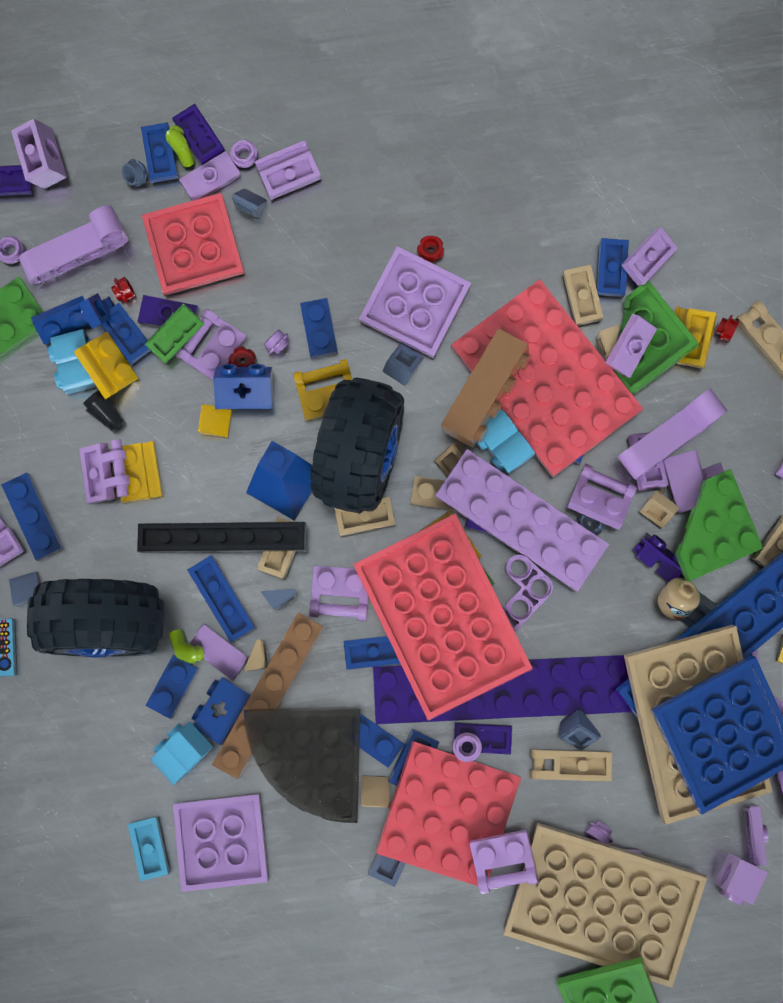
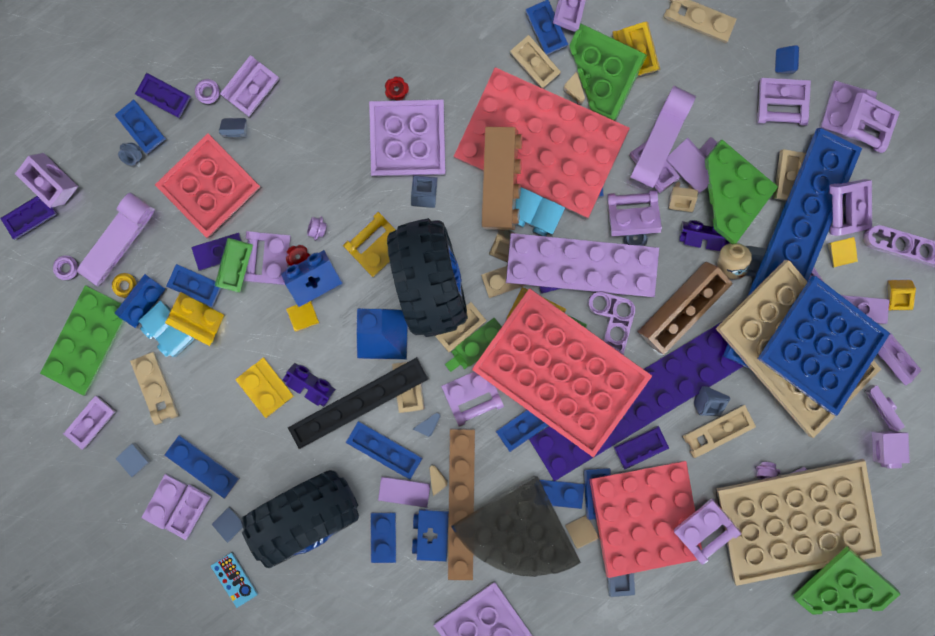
camera: 40 degrees left, 5 degrees up
blue plate [78,293,115,329] -> none
lavender plate [79,439,130,504] -> none
black cone [83,390,124,431] -> none
red plate [111,276,136,303] -> none
medium azure brick [151,722,213,786] -> none
lime arm [166,125,195,167] -> none
lime arm [169,629,205,663] -> none
lavender plate [179,151,241,201] -> none
blue plate [300,298,338,359] -> none
lavender plate [453,732,482,762] -> none
lavender plate [605,314,657,378] -> none
red plate [715,315,739,342] -> none
none -> yellow plate [112,273,137,298]
none -> tan plate [130,352,179,425]
none -> dark purple hinge [283,363,336,407]
none -> bright green hinge [445,317,502,372]
none -> medium nougat brick [638,262,733,355]

